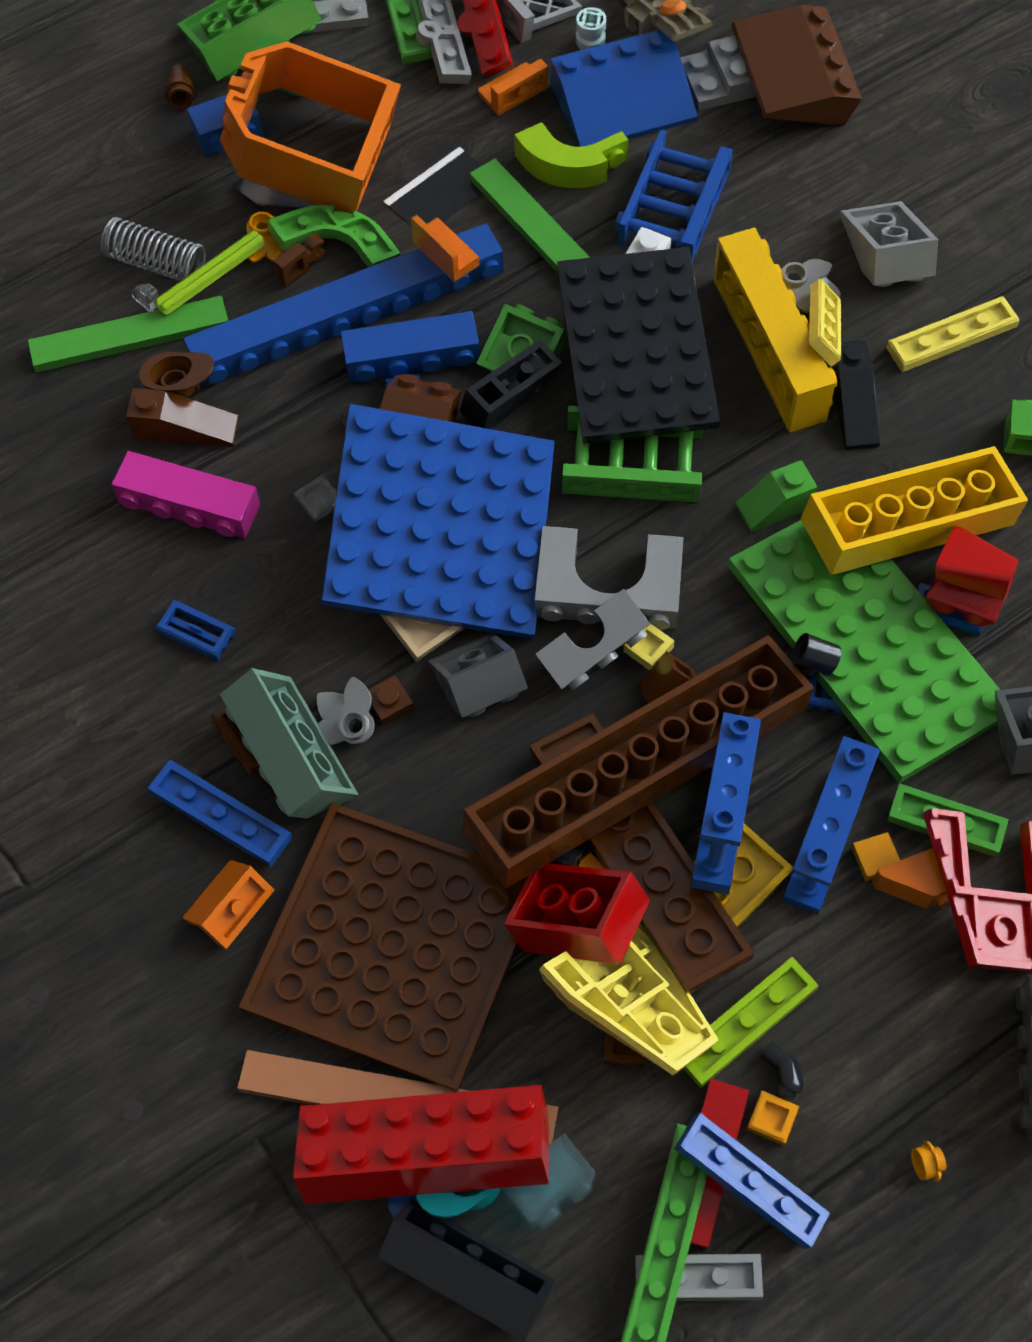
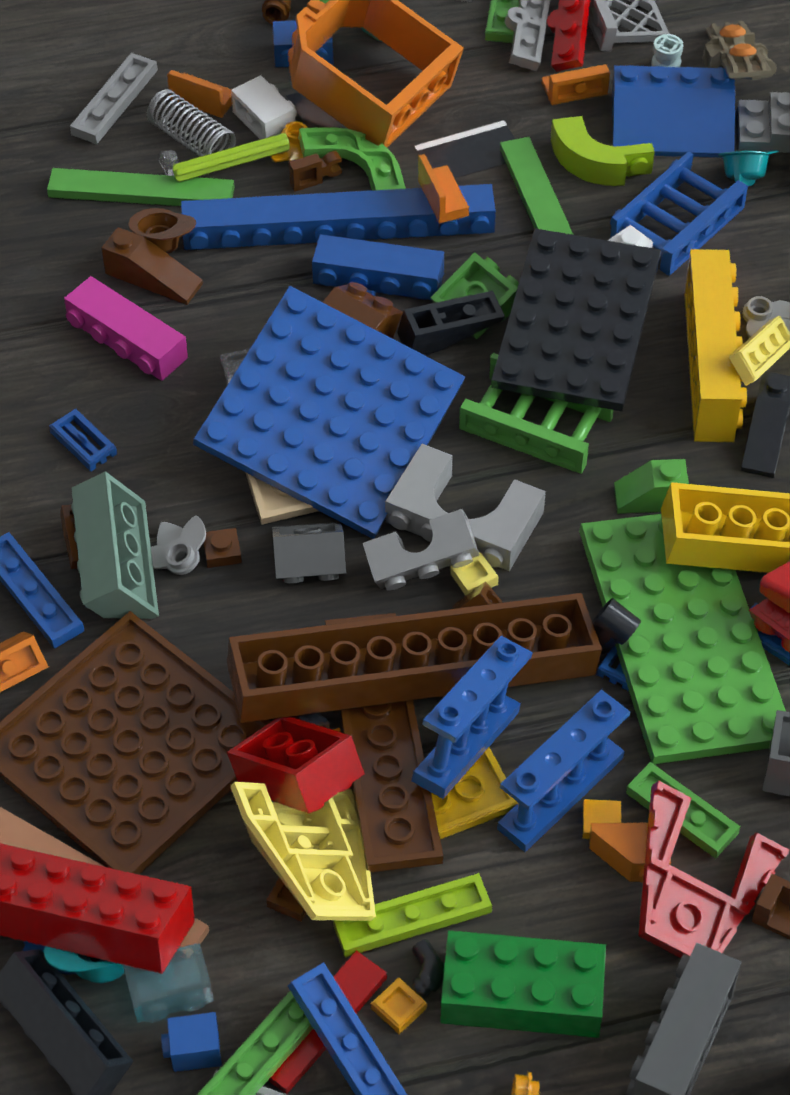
camera: 20 degrees right, 10 degrees down
none -> light grey plate [70,53,158,144]
none -> blue brick [161,1012,222,1072]
none -> orange panel [167,70,232,118]
none -> white brick [231,75,297,139]
none -> green brick [441,930,606,1038]
none -> teal piece [718,150,779,186]

